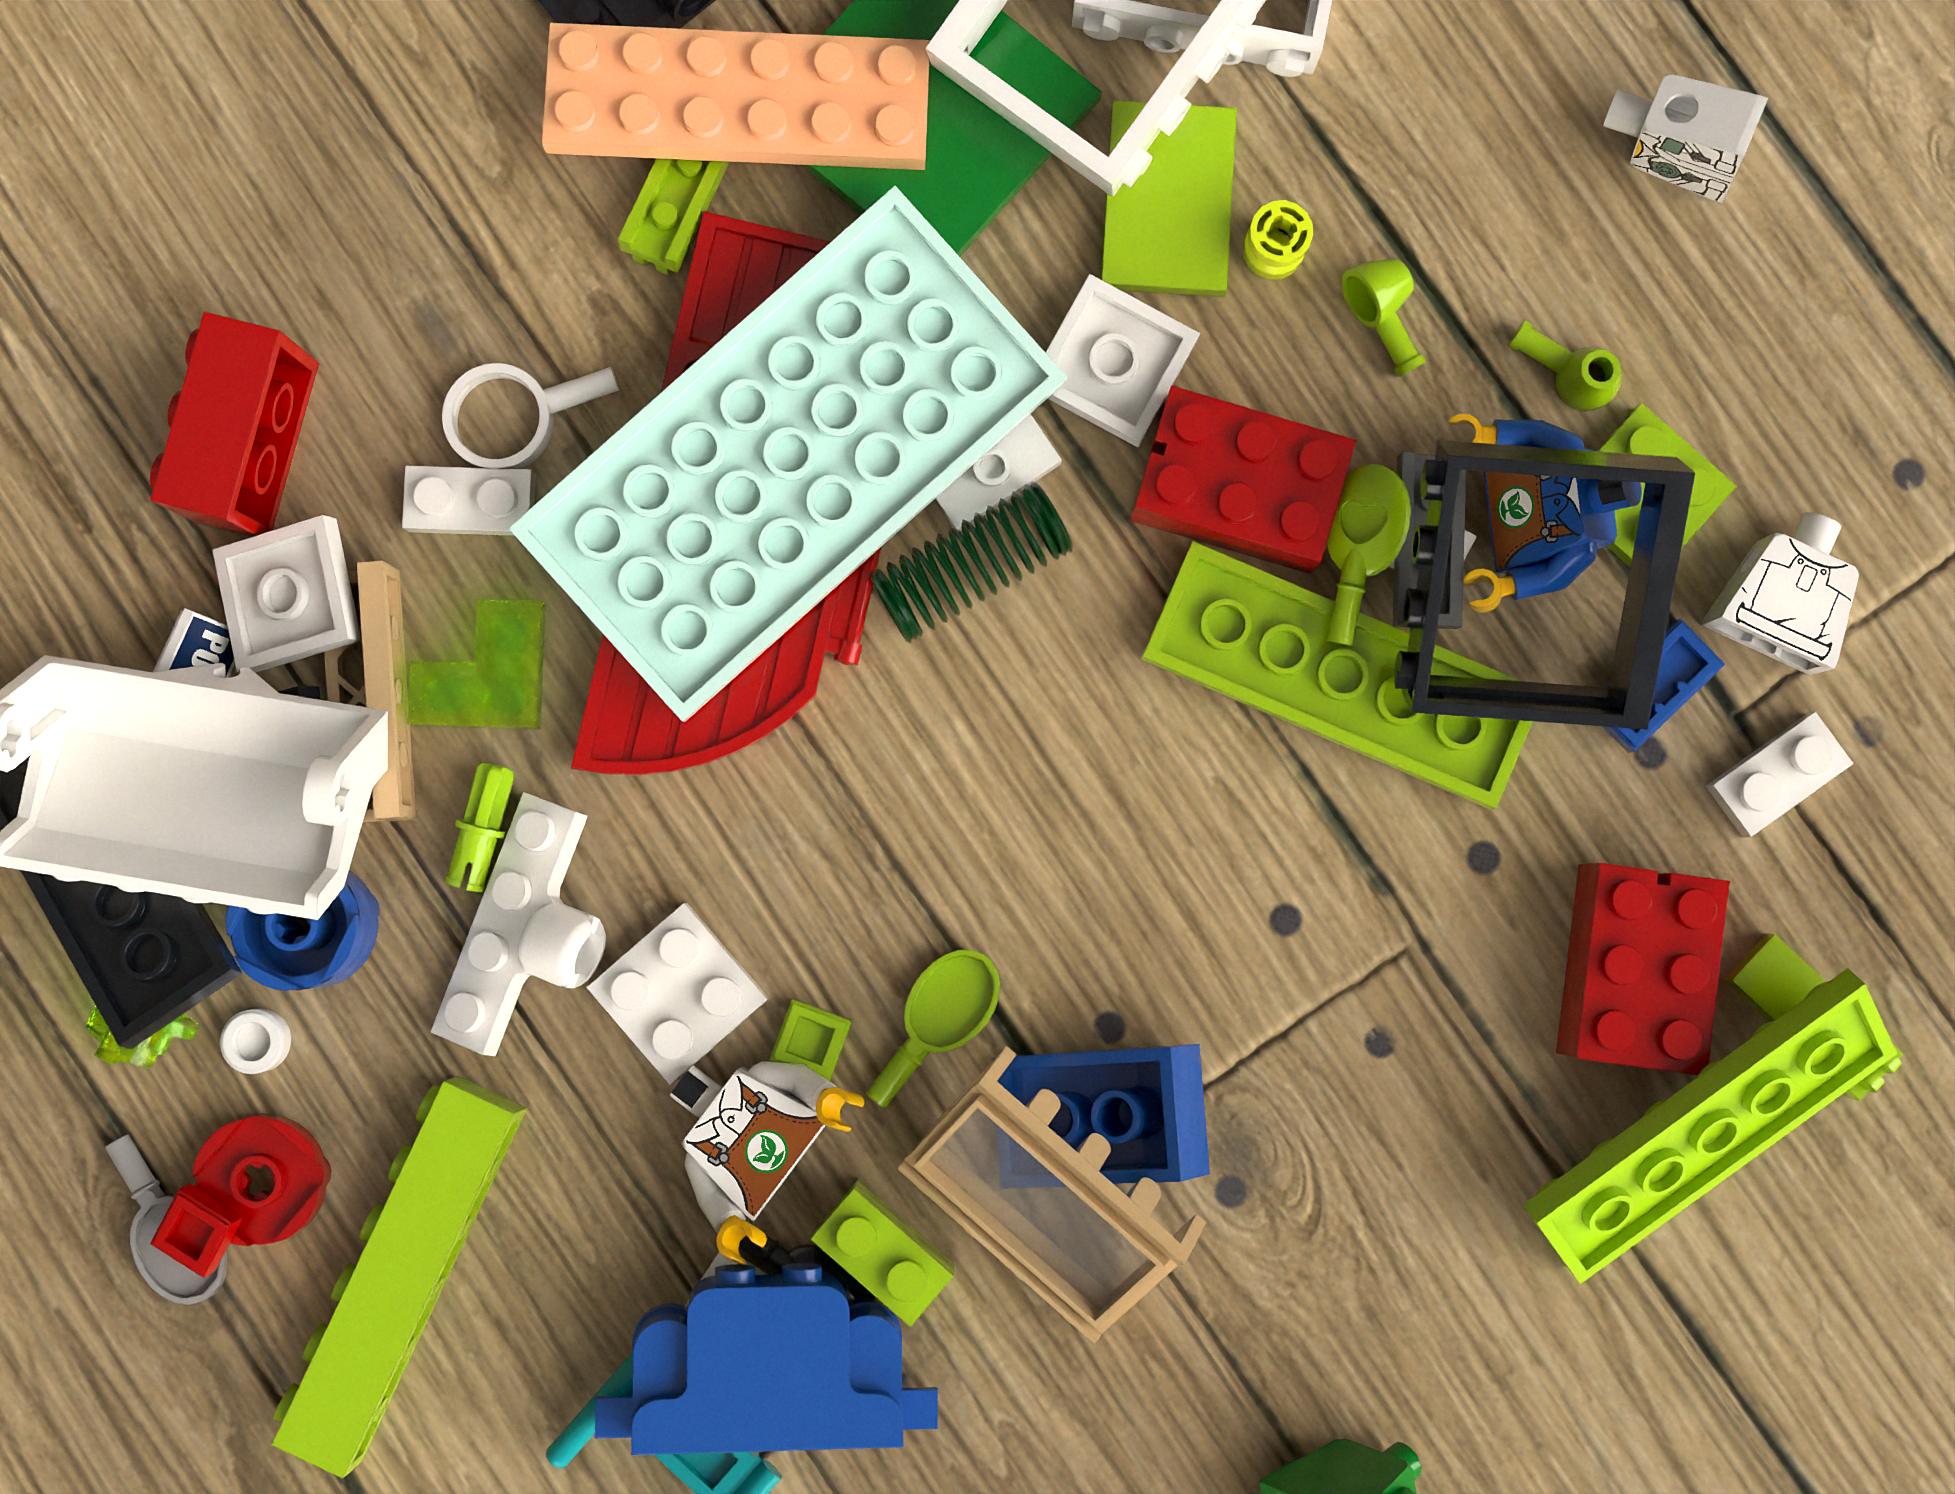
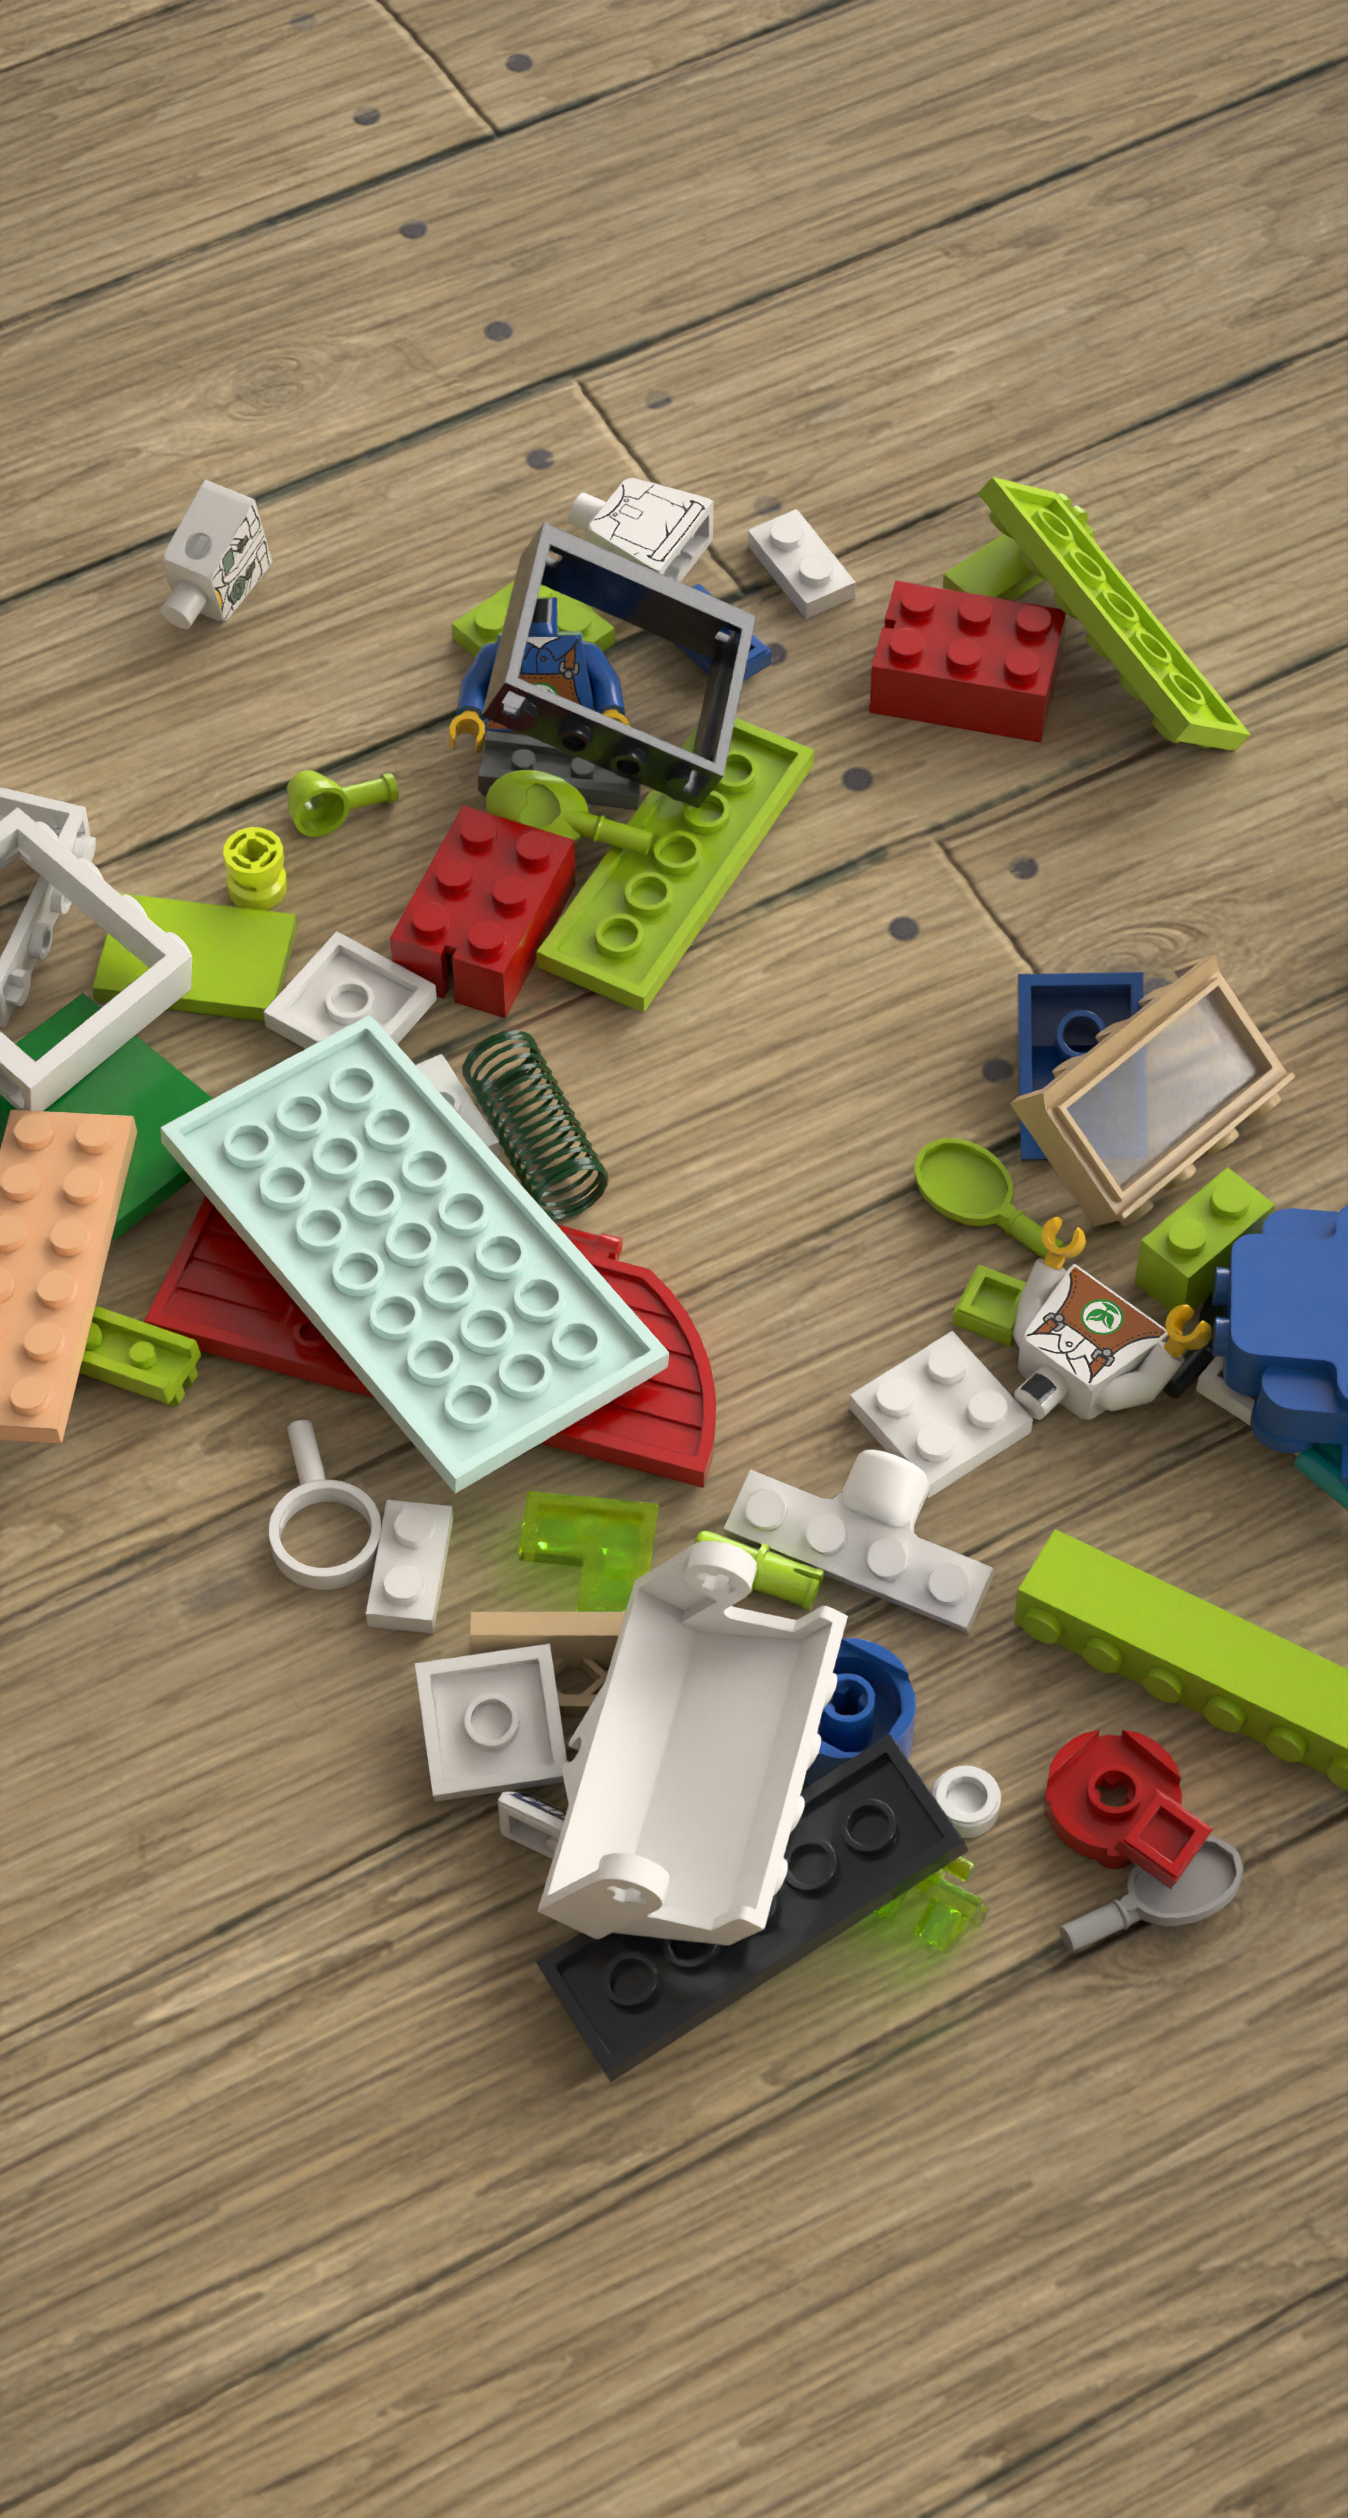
camera: 85 degrees left, 30 degrees down
red brick [150,312,319,537] -> none
lime bar [1507,320,1622,412] -> none

